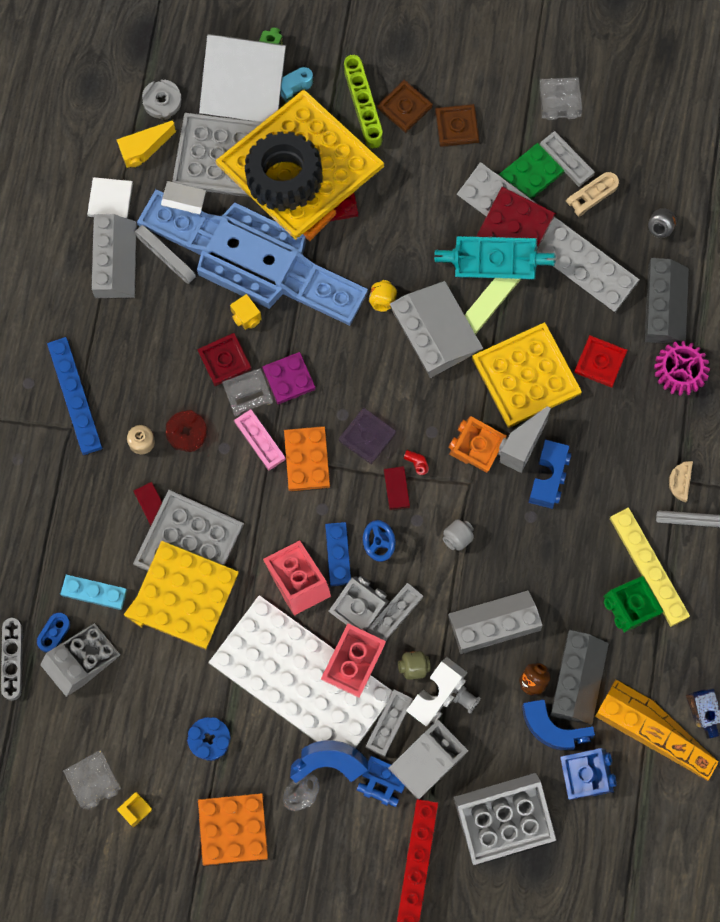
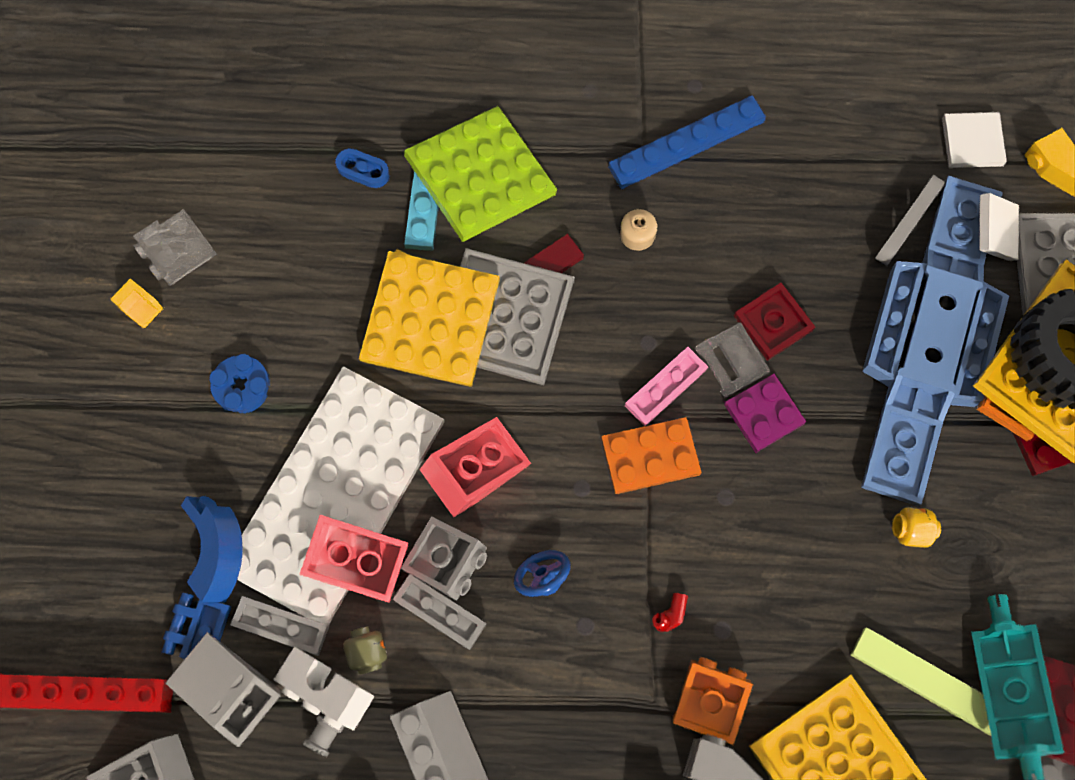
camera: 80 degrees right, 0 degrees up
light grey beam [1,618,23,701] -> none
light grey slope [41,623,120,697] -> none
light grey slope [92,214,137,298] -> none
clear red plate [166,410,207,452] -> none
orange plate [198,794,268,866] -> none
yellow brick [230,294,262,330] -> none
clear piece [283,774,320,811] -> none
blue plate [325,522,351,586] -> none
clear purple plate [339,408,396,465] -> none
dark red tile [384,466,410,510] -> none
light grey slope [390,281,483,378] -> none
light grey head [443,520,474,550] -> none
none -> lime plate [404,106,557,242]

